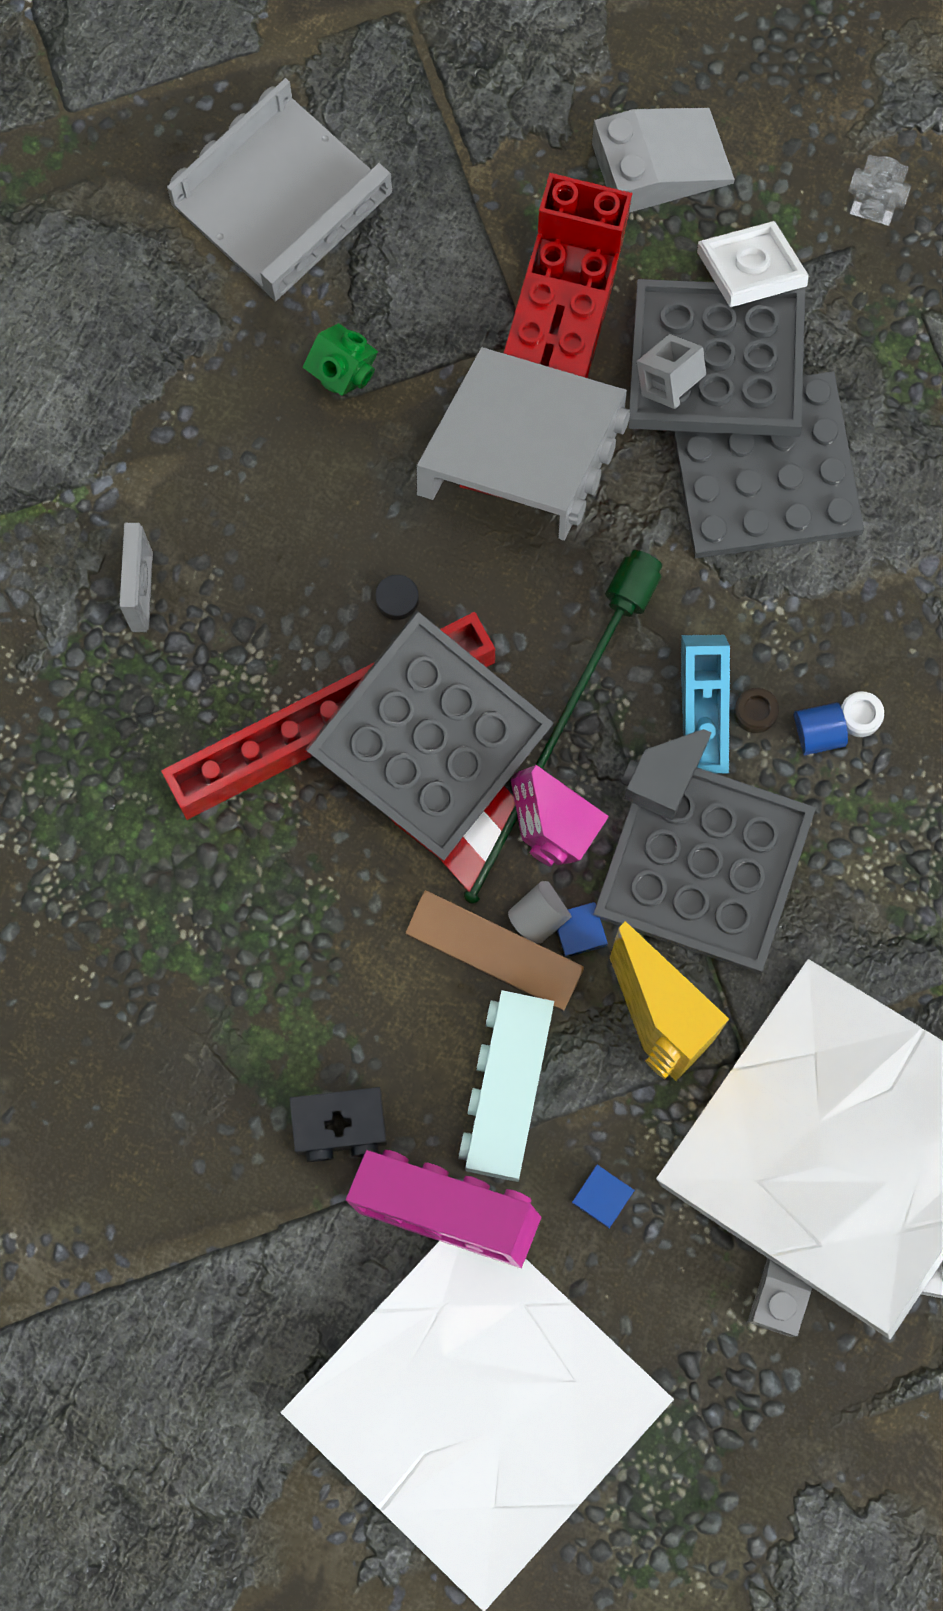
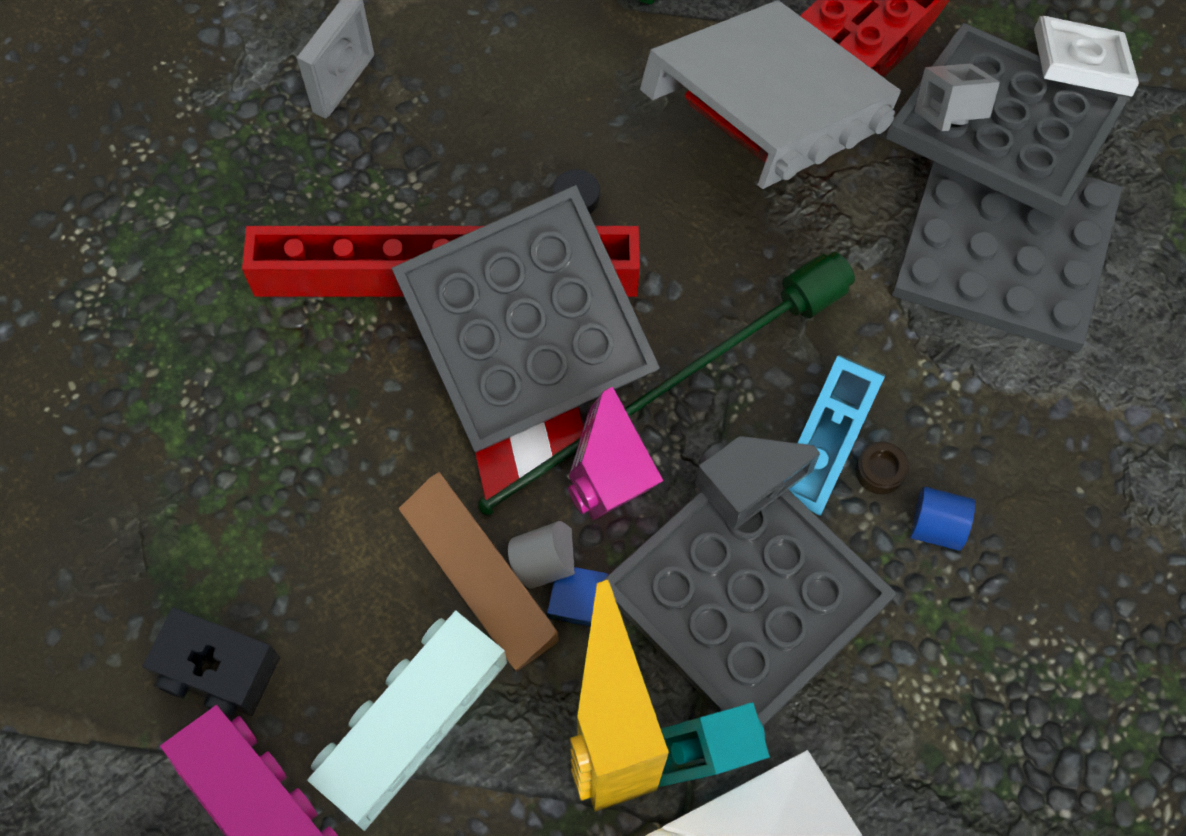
camera: 25 degrees right, 10 degrees down
white tile [841,691,884,737] -> none
none -> teal slope [658,702,770,787]

